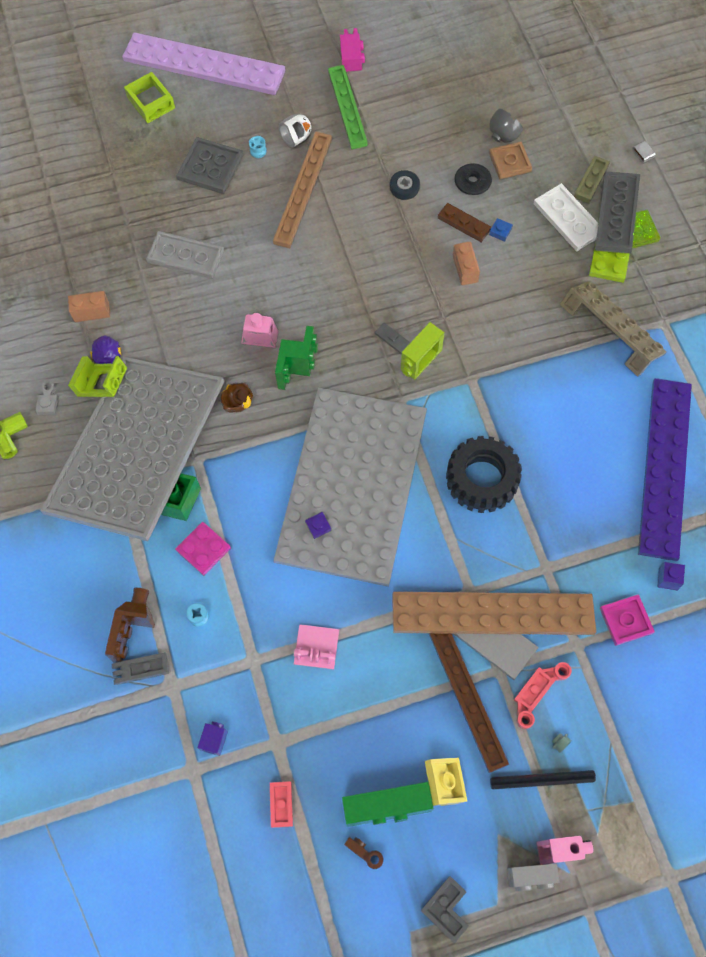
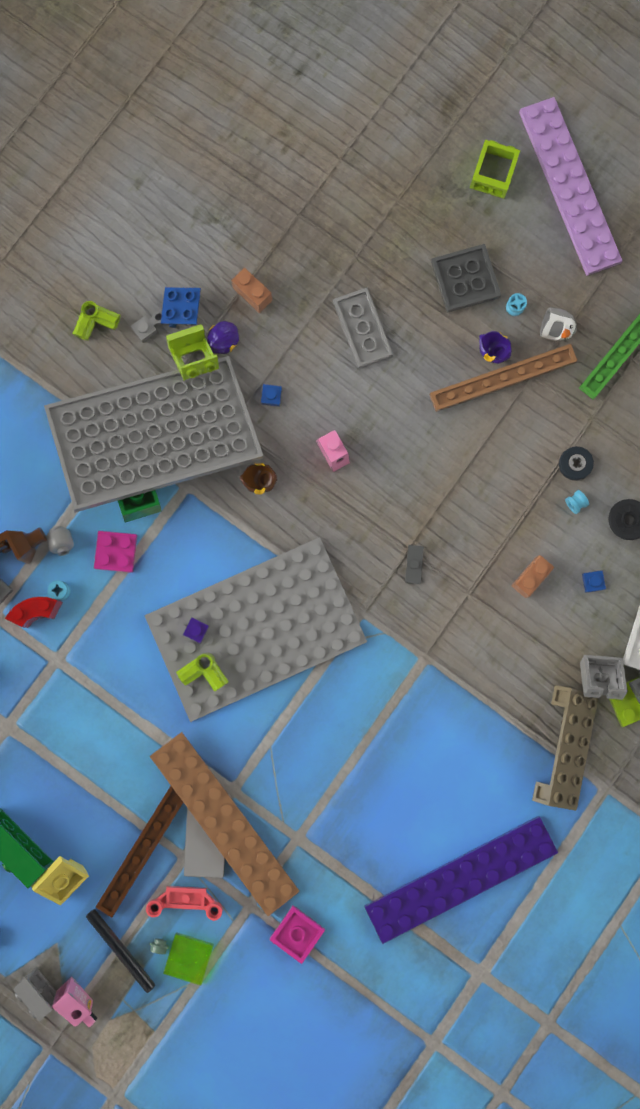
camera: 50 degrees right, 15 degrees up
green bracket [275,326,318,390] -> none
bright pink hinge [294,625,339,669] -> none
lime window [401,322,444,380] -> none
reddish brown plate [438,203,491,243] -> none
black tyre [446,436,522,513] -> none
dark purple brick [657,562,685,591] -> none
none -> red brick [5,597,63,628]
none -> light grey head [46,526,74,556]
none -> blue hinge [161,287,201,328]
none -> clear neon green plate [163,932,214,986]
none -> lime piece [176,653,229,692]
none -> blue plate [261,384,282,407]
none -> dark purple hair [479,331,512,364]
none -> medium azure wheel [565,490,589,514]
none -> light grey piece [580,655,627,700]

